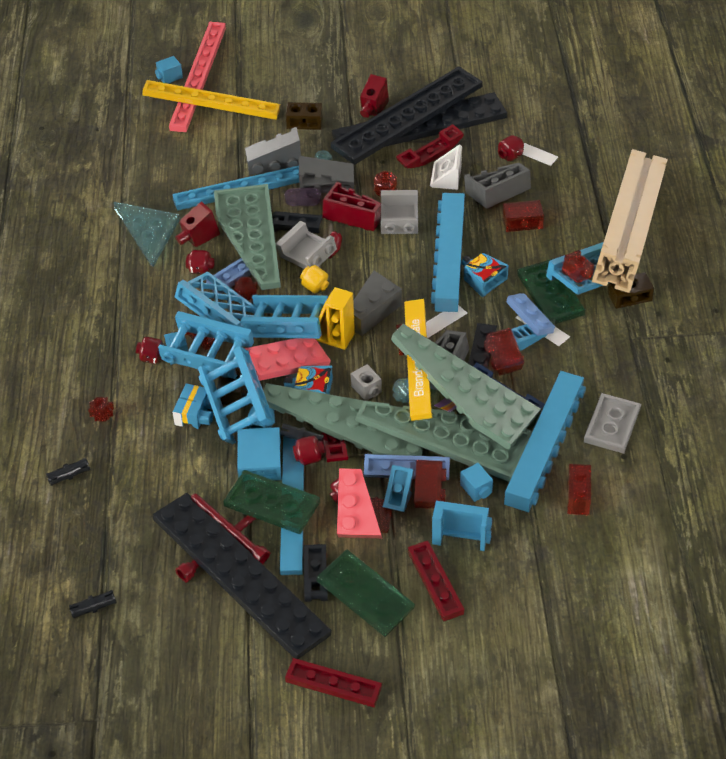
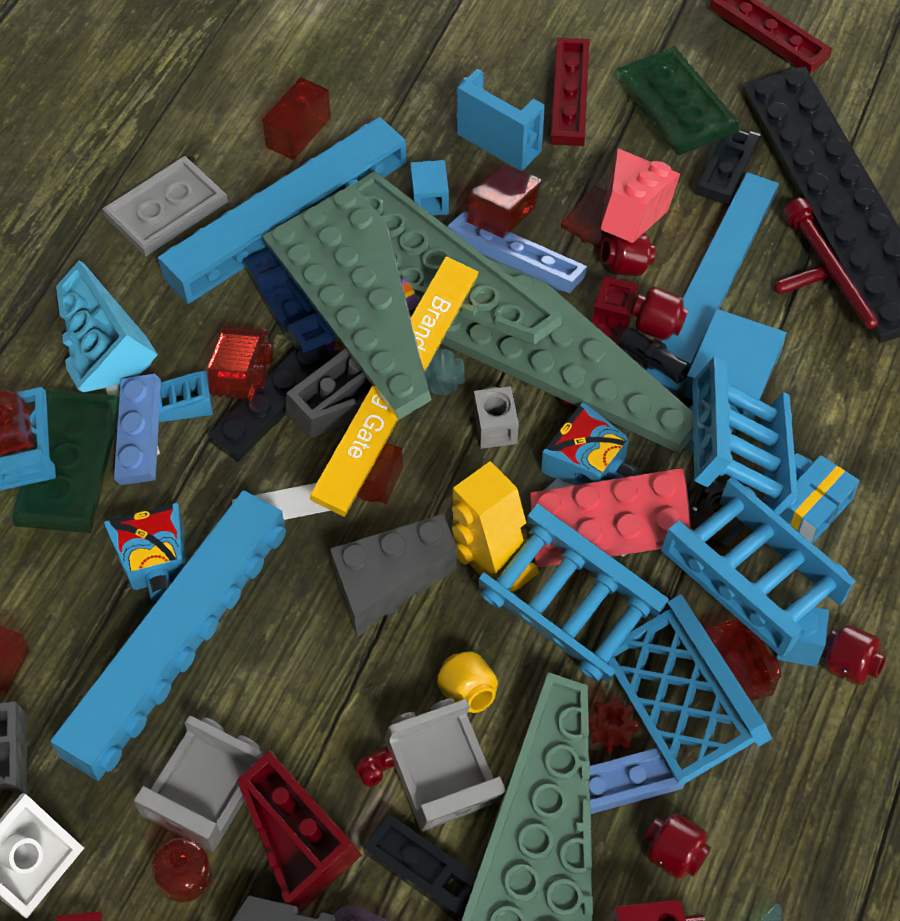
camera: 155 degrees left, 10 degrees up
clear green plate [223,470,320,534] -> none
dark azure slope [383,465,414,512] -> none
none -> medium azure wedge [56,260,158,392]

